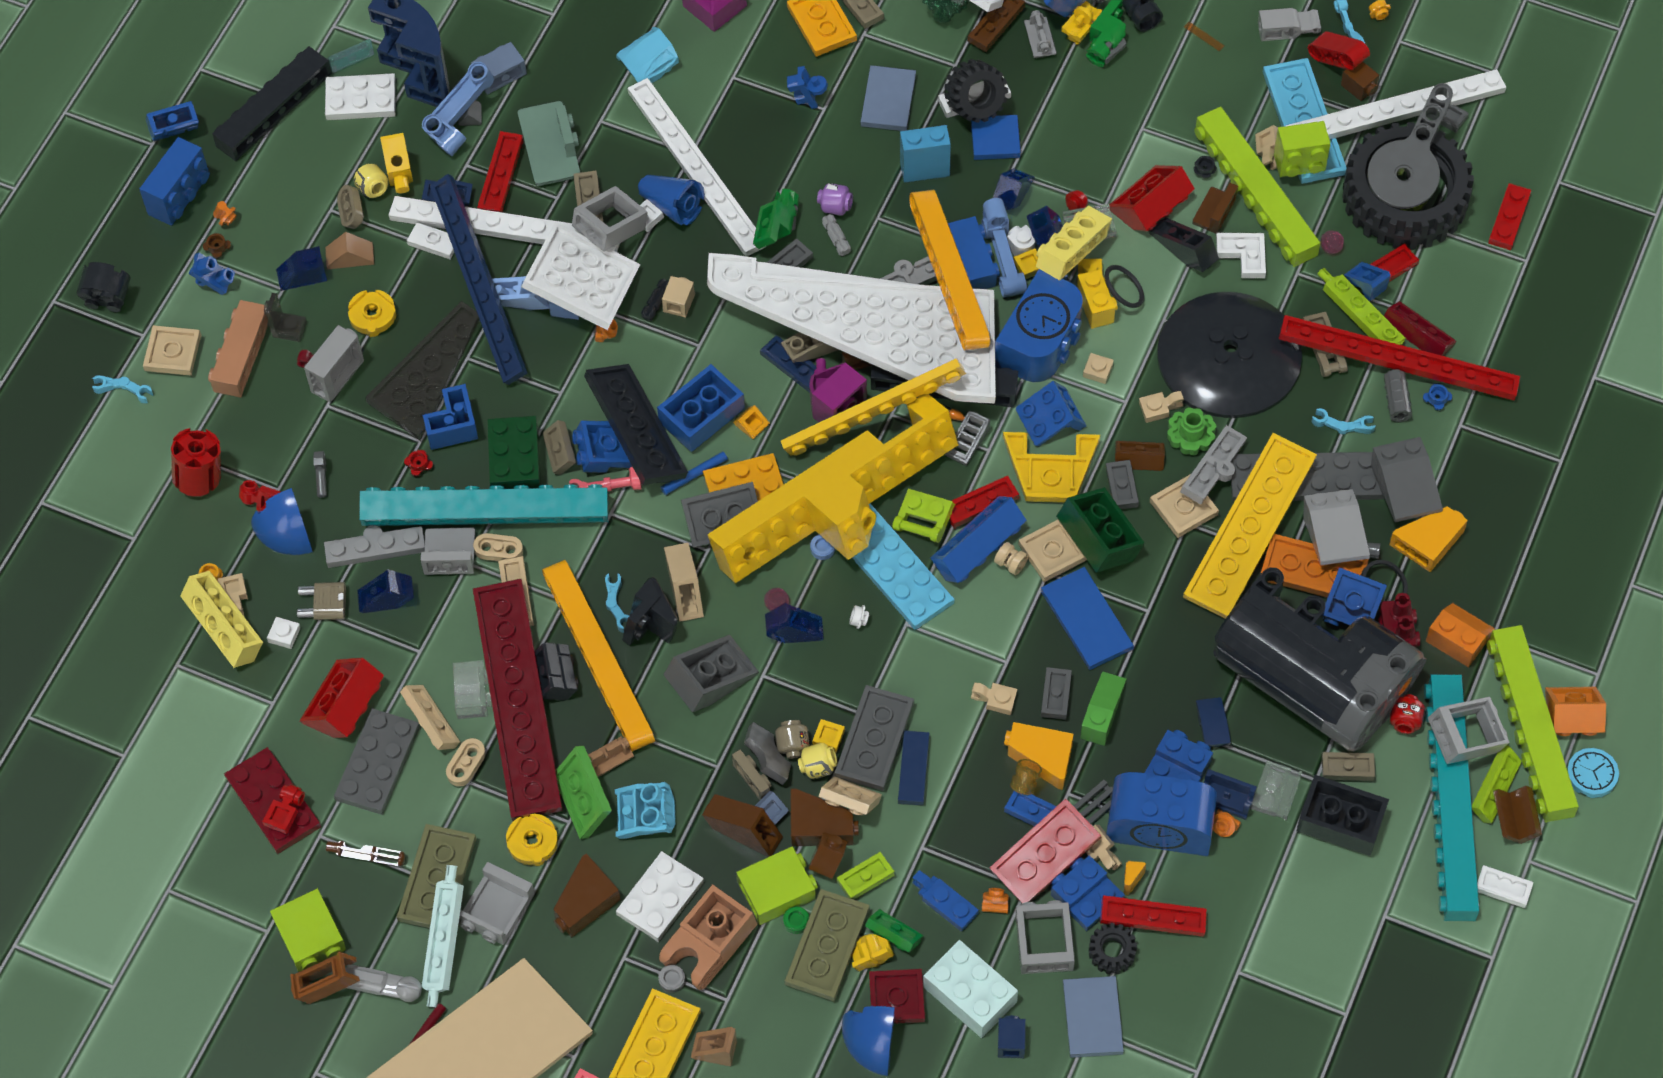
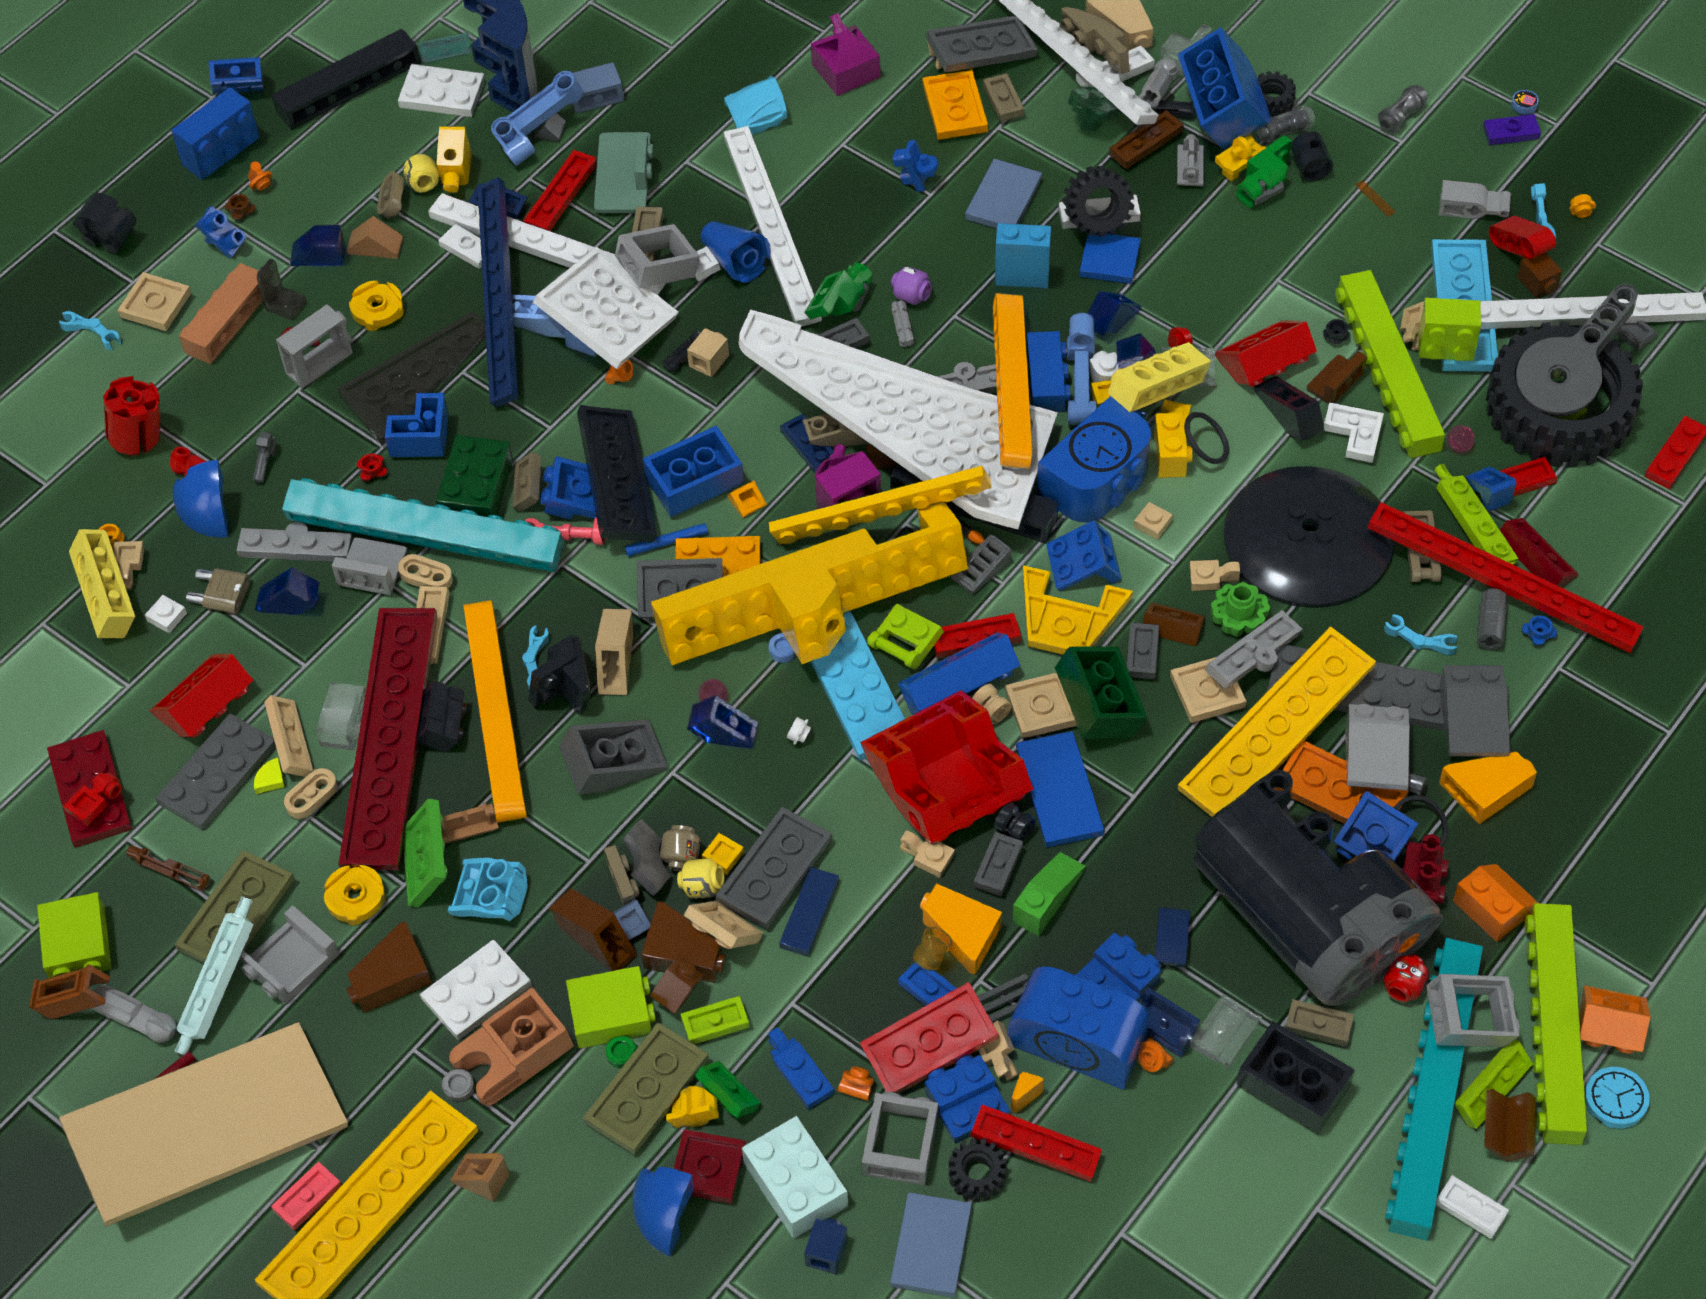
camera: 15 degrees right, 5 degrees down
none -> neon yellow tile [254,758,285,794]
none -> red slope [860,690,1033,844]
none -> black wheel [994,802,1036,841]

